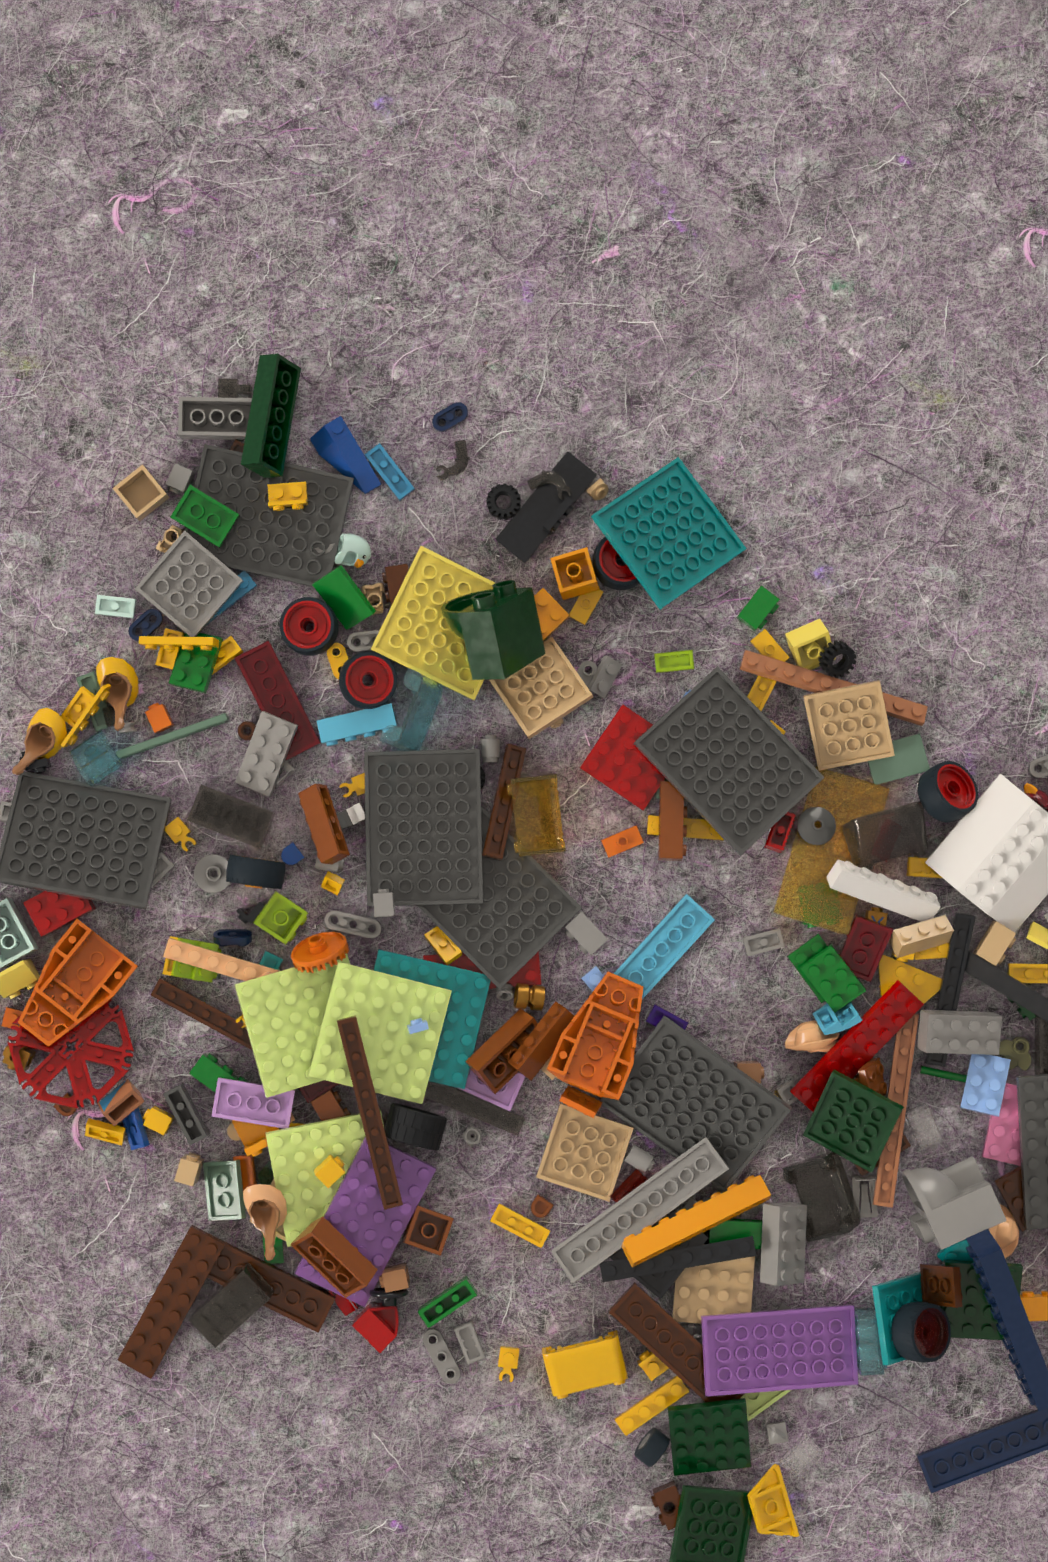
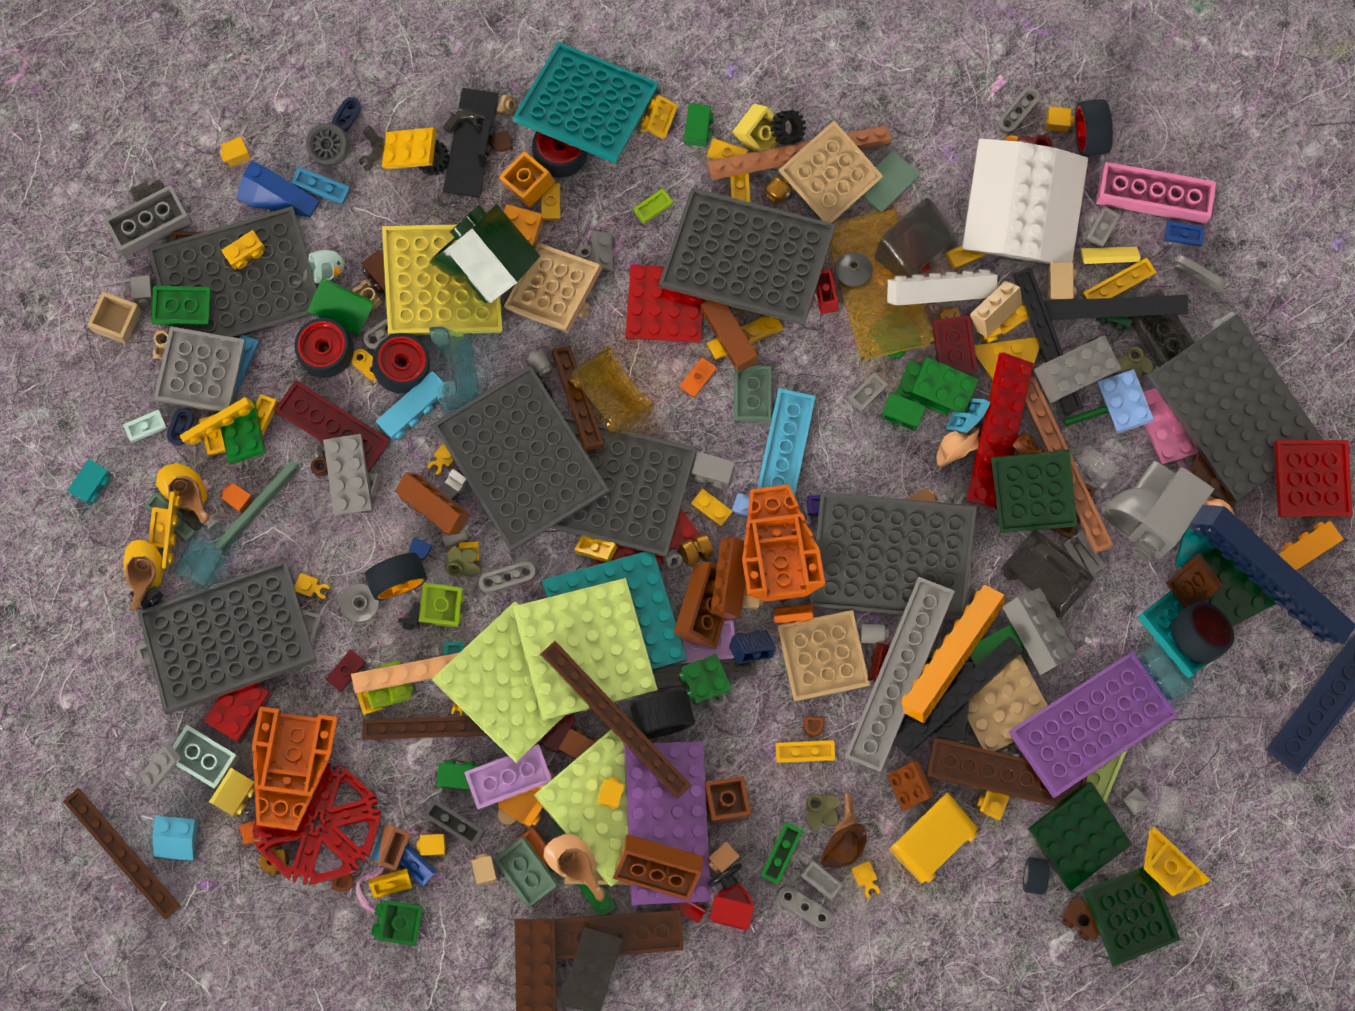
camera: 30 degrees left, 10 degrees down
clear smoke brick [187,784,275,849] -> none
dark blue plate [213,929,252,947] -> none
dark green brick [241,353,301,478] -> none
orange wheel [291,932,349,973] -> none
light grey brick [373,889,395,918] -> none
light blue plate [407,1018,429,1034] -> none
yellow plate [614,1375,689,1436] -> none
wheel [917,761,978,823] -> none
none -> teal brick [67,459,112,506]
none -> yellow brick [220,137,251,168]
none -> dark grey wheel [306,123,350,166]
none -> dark red plate [325,649,366,692]
none -> green plate [371,900,423,946]
none -> yellow plate [382,127,437,169]
none -> olive plate [445,546,481,576]
none -> reddish brown tile [491,130,512,152]
none -> yellow bracket [640,95,678,139]
none -> green plate [679,653,732,705]
none -> yellow plate [691,488,733,527]
none -> dark blue brick [729,629,777,664]
none -> sand green tile [734,365,772,422]
none -> pearl gold head [765,176,792,204]
none -> olive plate [805,794,841,831]
none -> reddish brown hat [820,793,867,868]
none -> green brick [881,393,926,431]
none -> dark orange plate [887,760,934,811]

